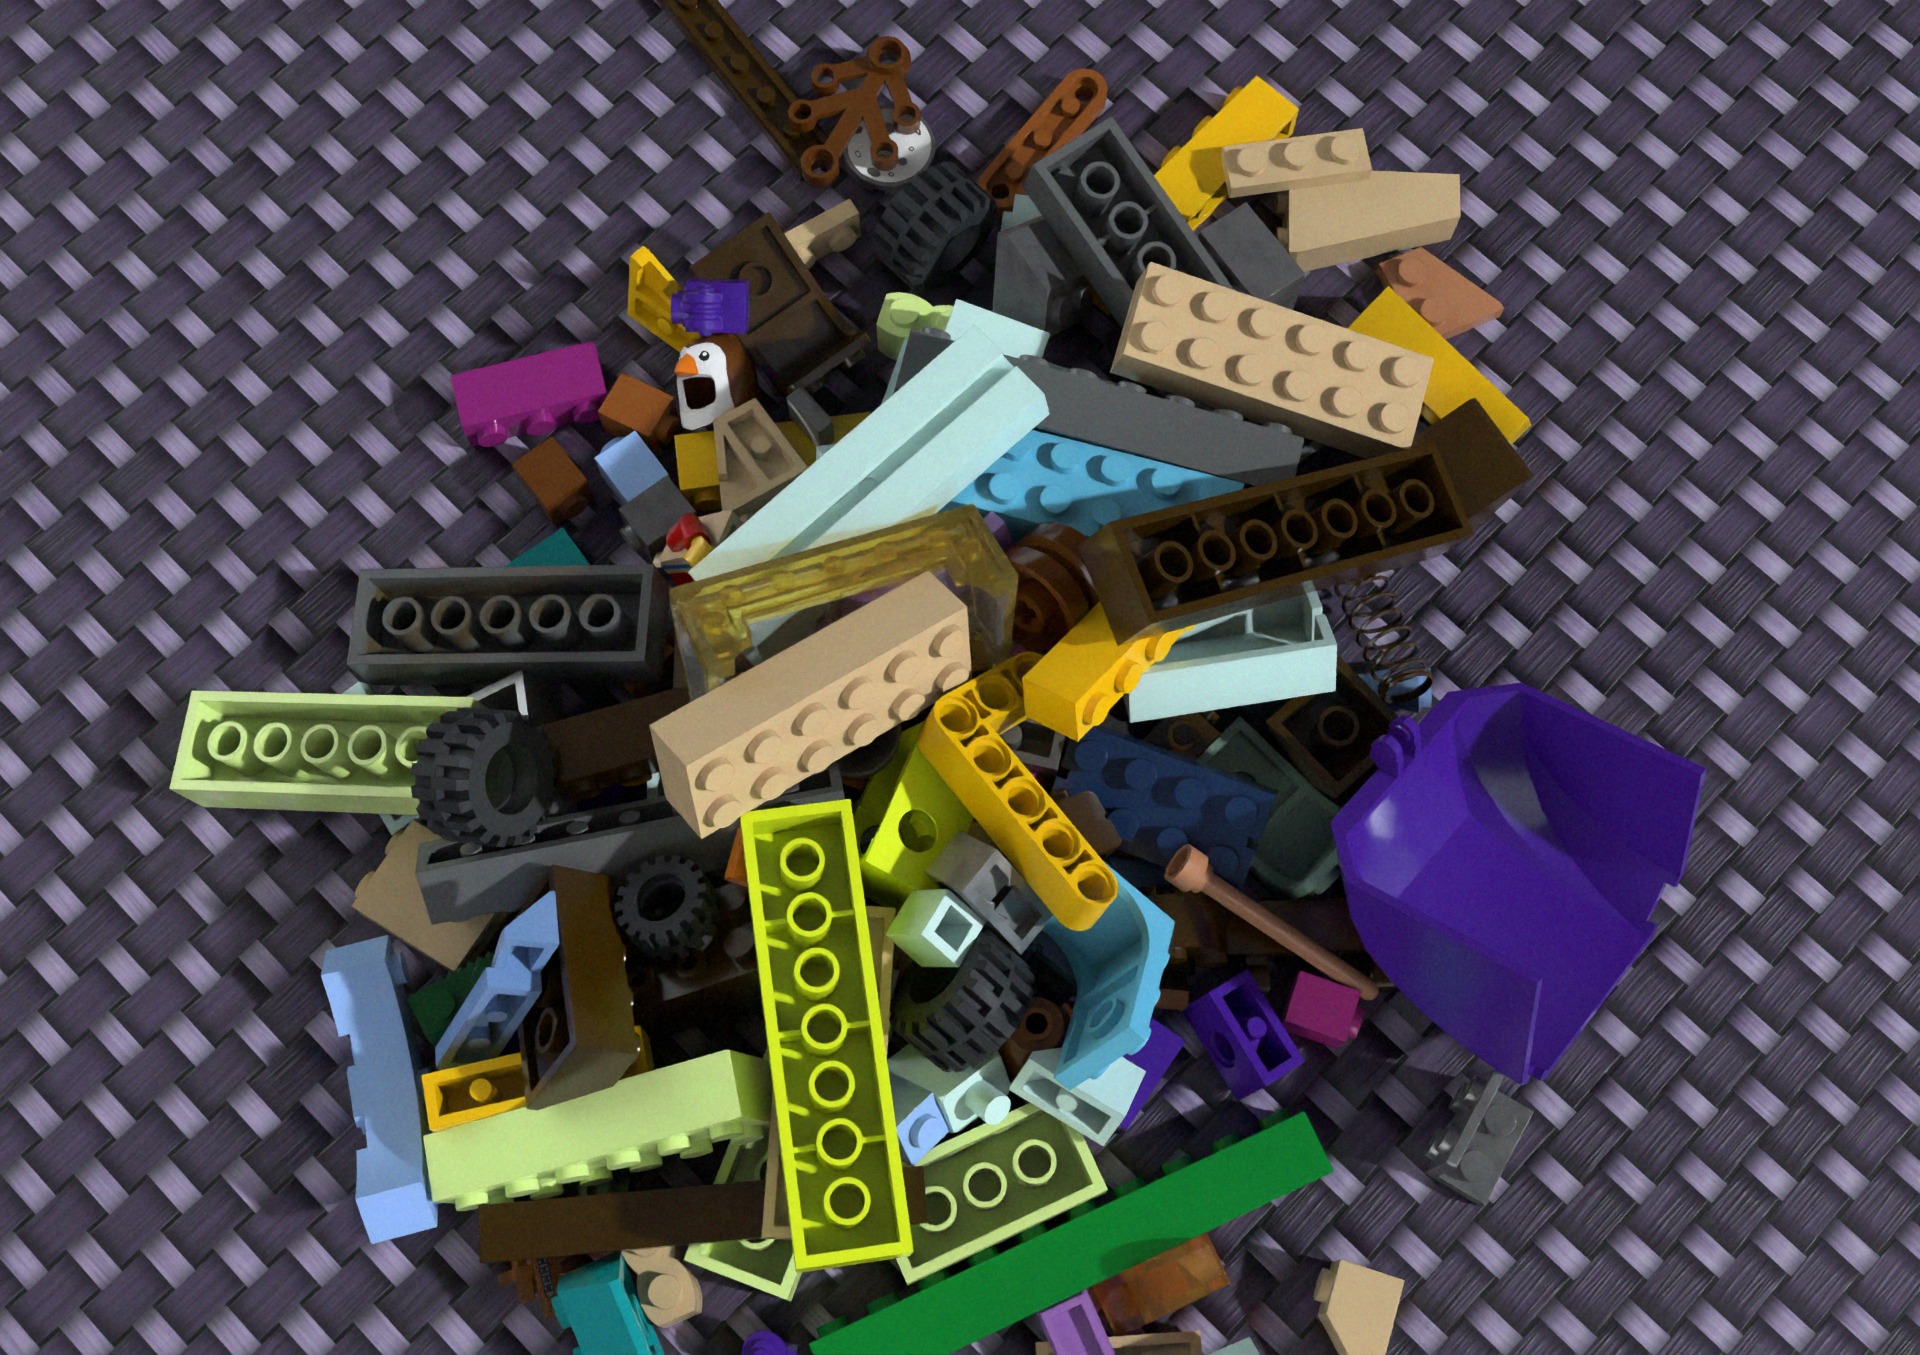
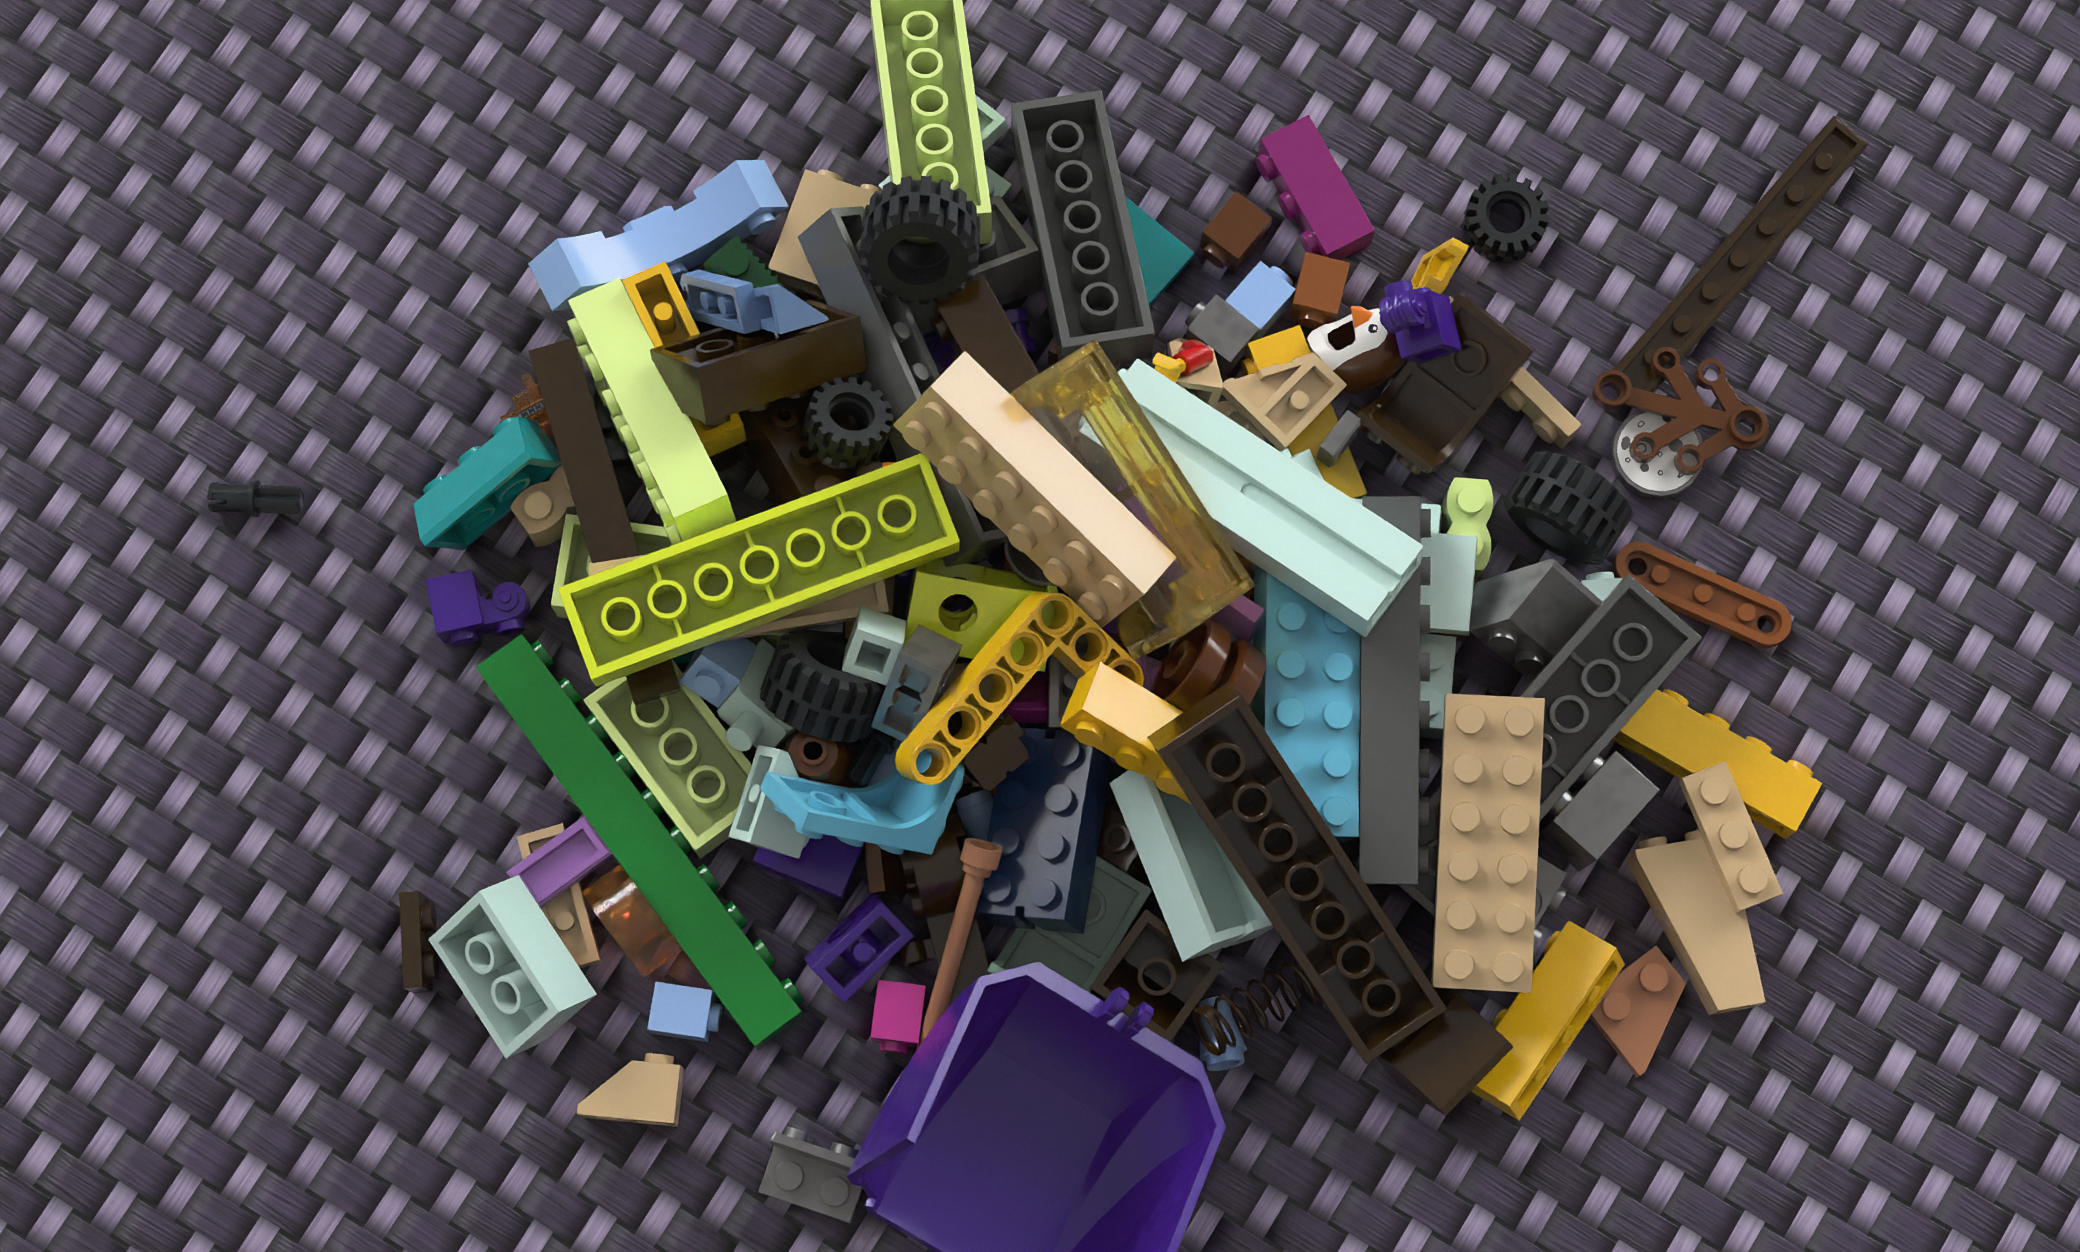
camera: 75 degrees right, 5 degrees up
none -> light blue brick [647,982,723,1043]
none -> black tyre [1463,173,1550,263]

